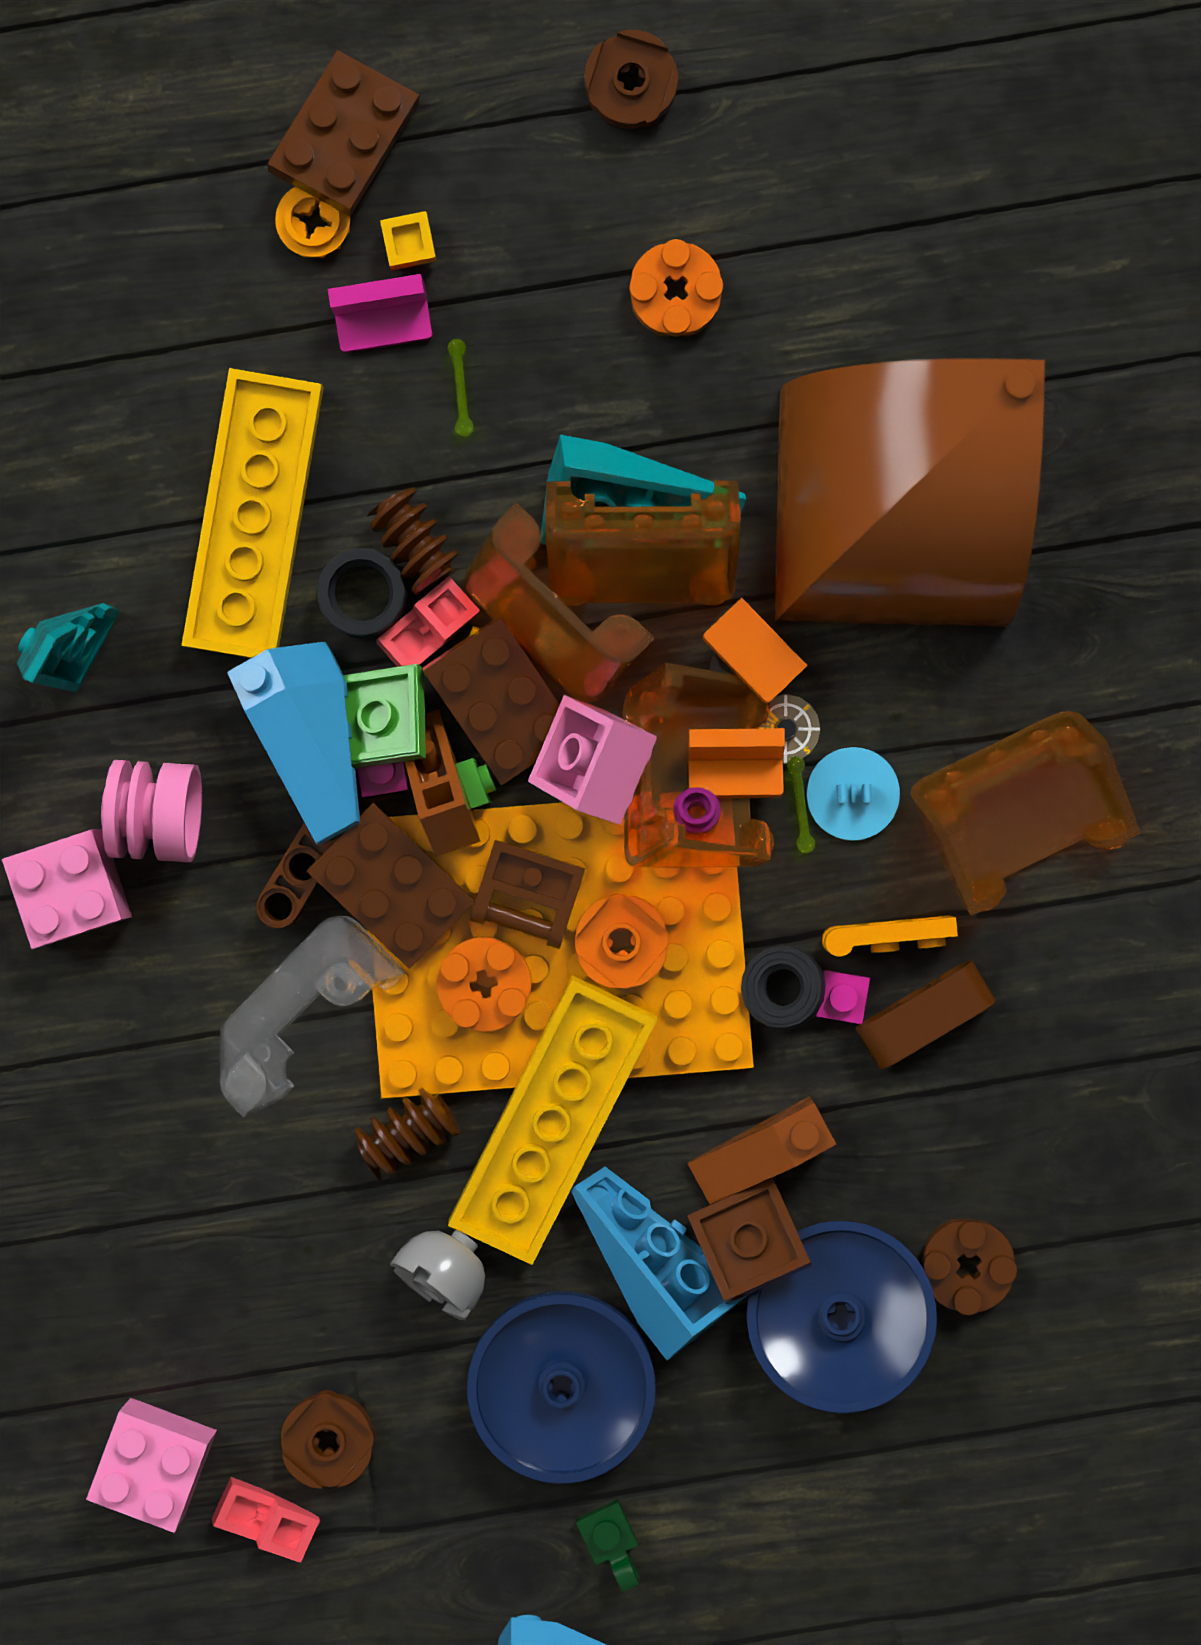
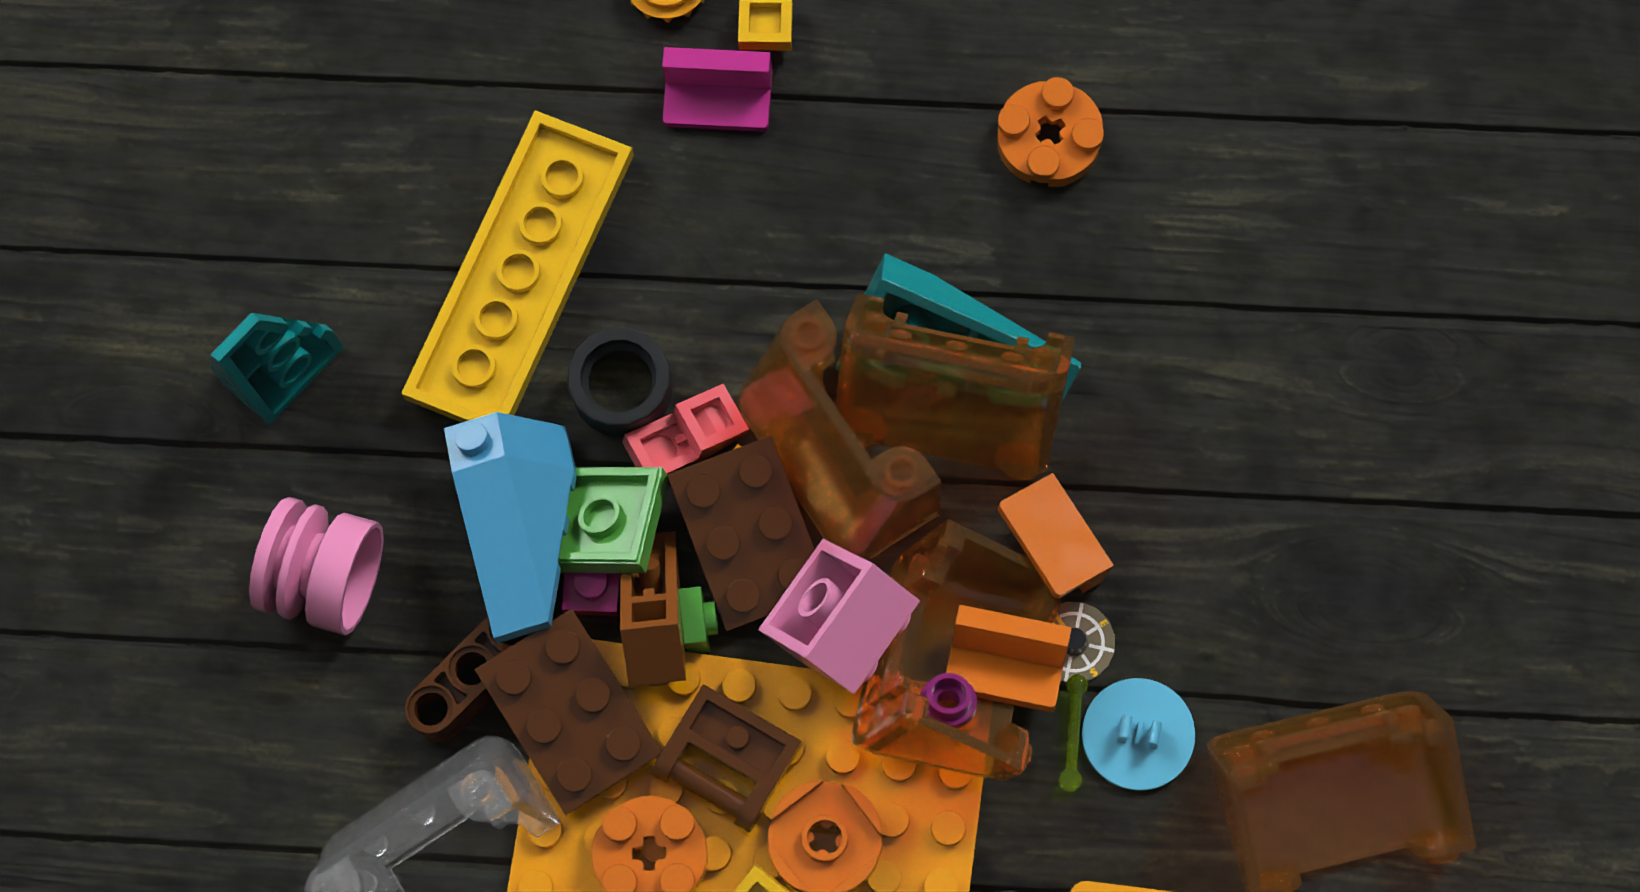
camera: 20 degrees right, 15 degrees down
bright pink brick [2,829,132,949] -> none
reddish brown piece [367,487,459,595] -> none
clear neon green hinge [447,338,474,437] -> none
dark orange panel [775,359,1045,627] -> none

